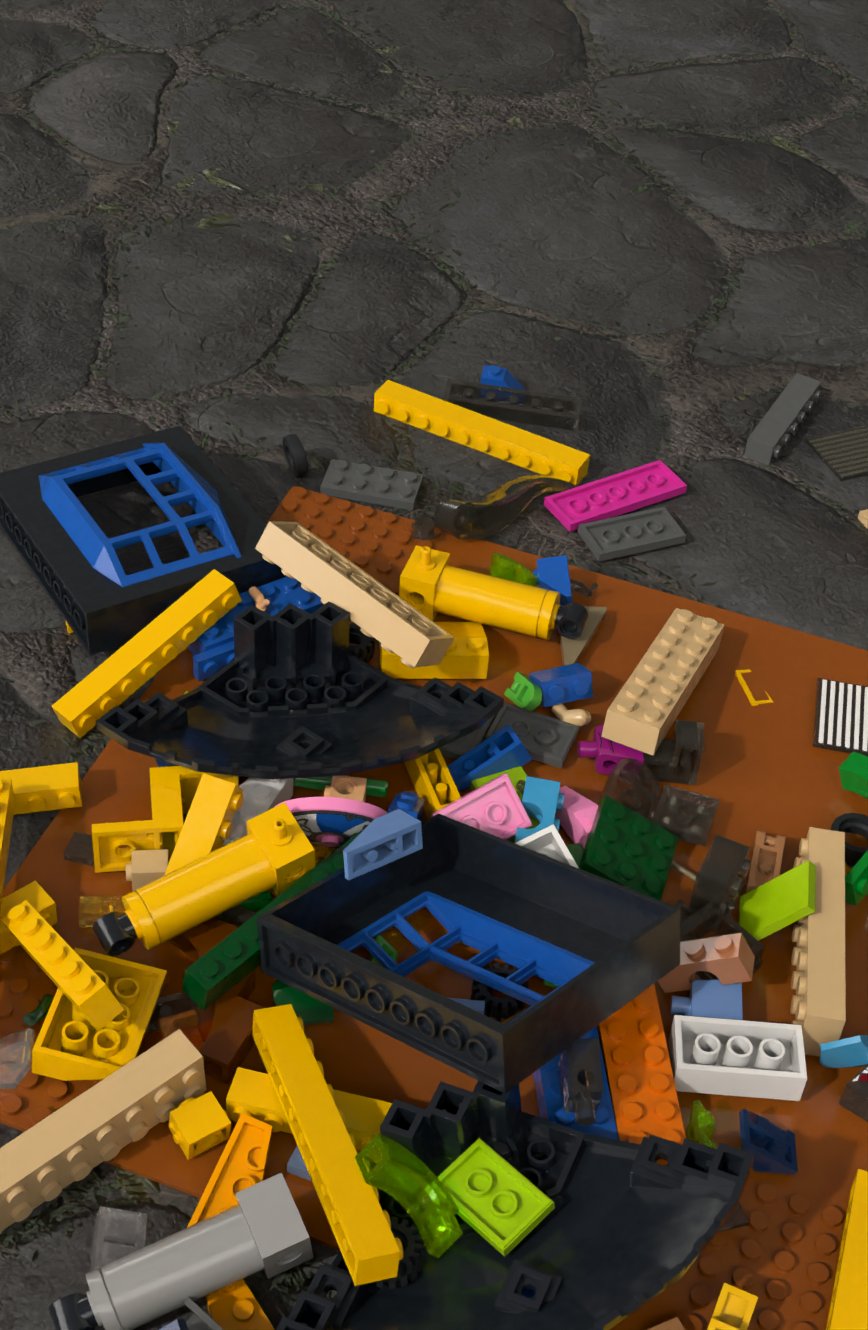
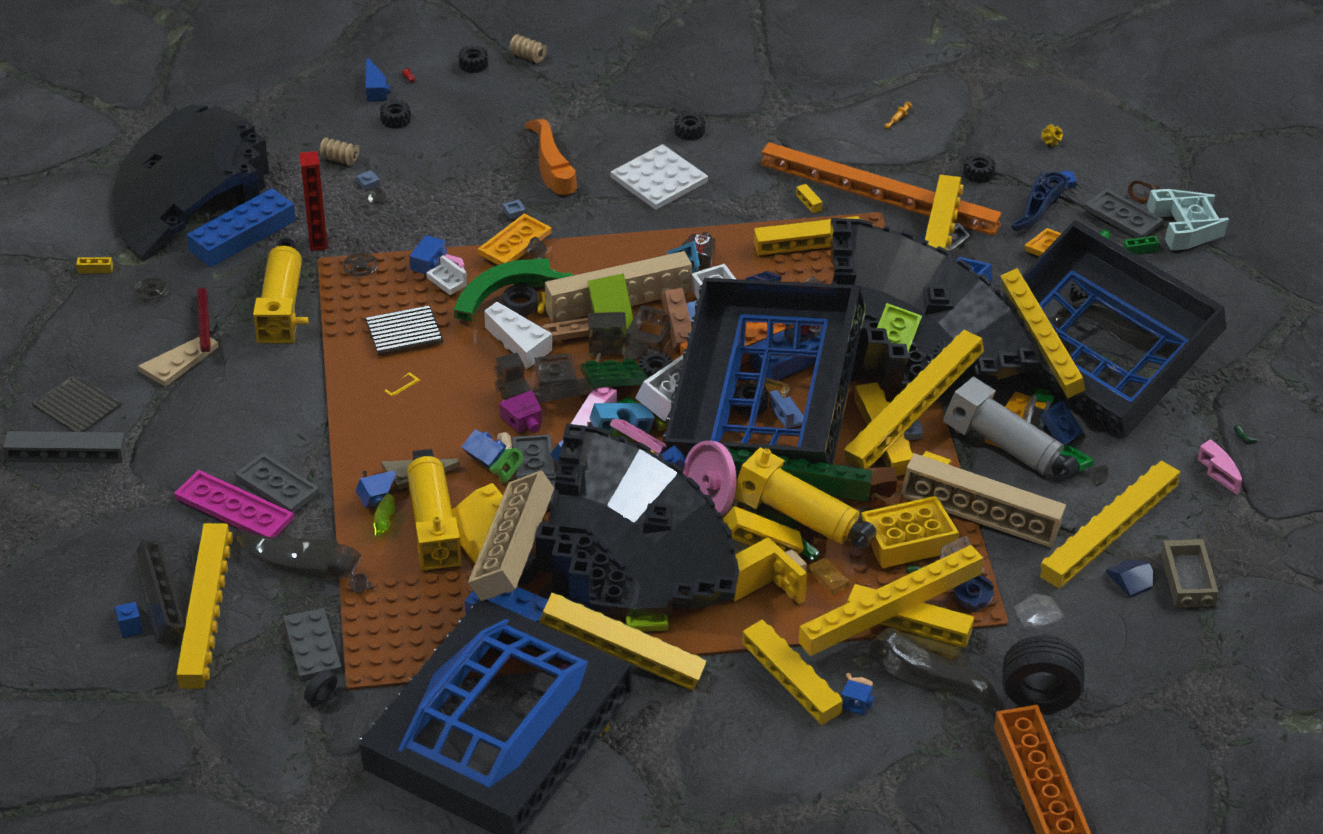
camera: 115 degrees left, 0 degrees up
yellow brick [0,900,124,1031] -> none
clear smoke tile [64,832,94,866] -> none
clear piece [90,1206,147,1272] -> none
light orange wing [187,1113,273,1228] -> none
light nougat piece [248,586,270,611] -> none
medium blue slope [343,809,423,880] -> none
clear neon green arch [355,1133,463,1258] -> none
tan brick [601,608,725,755] -> none
none -> white wedge [484,302,552,369]

